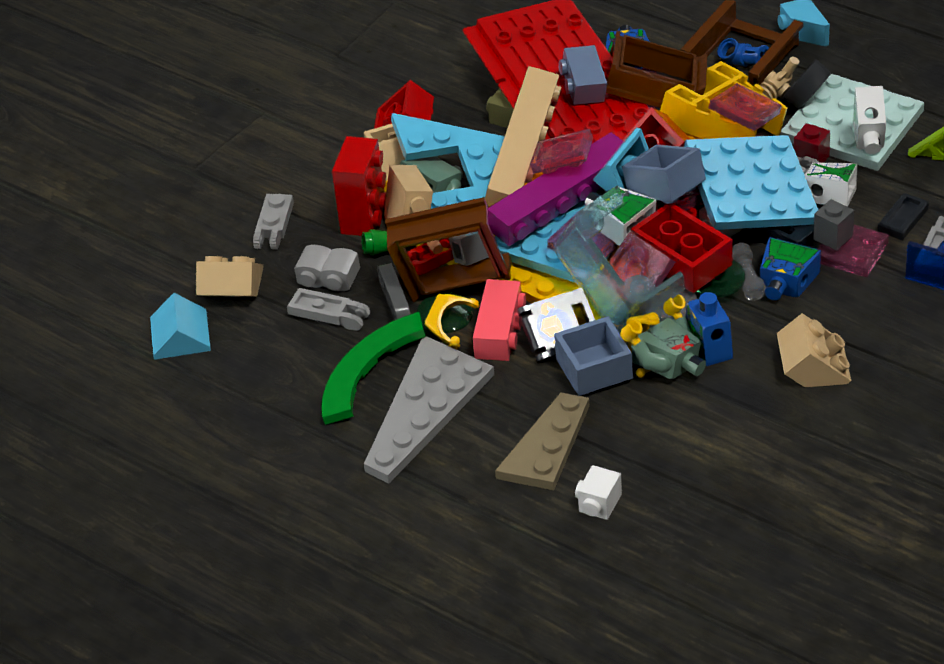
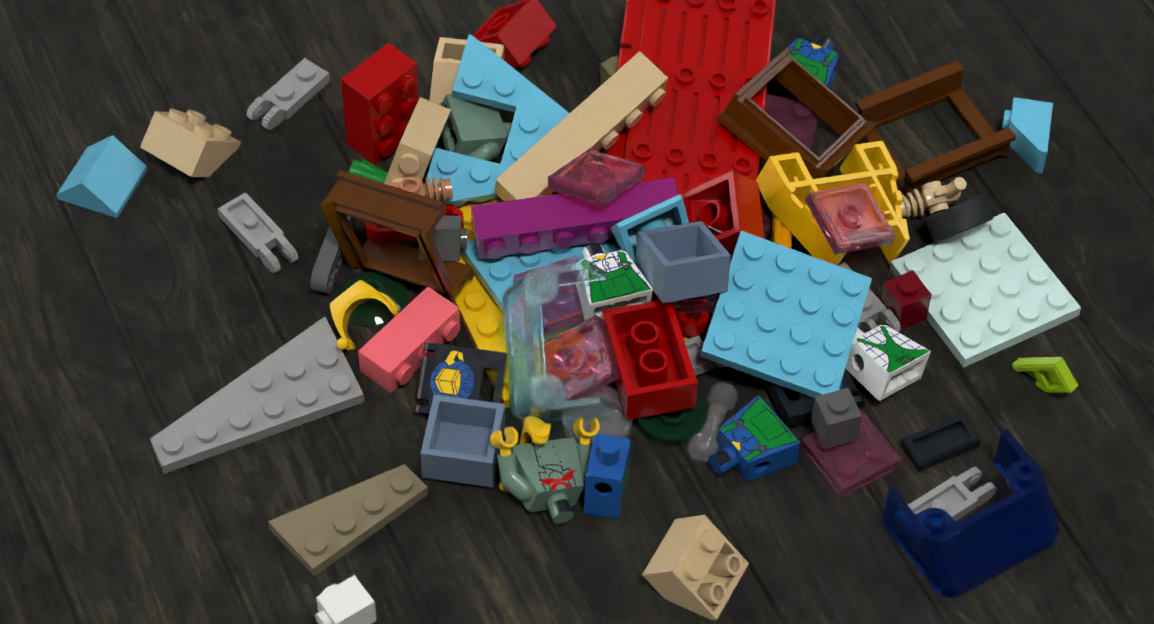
camera: 25 degrees right, 10 degrees up
light grey brick [294,245,360,291] -> none
green tile [322,312,426,425] -> none
sand blue brick [559,45,607,105] -> none
blue connector [717,38,769,67] -> none
white torso [853,86,886,154] -> none

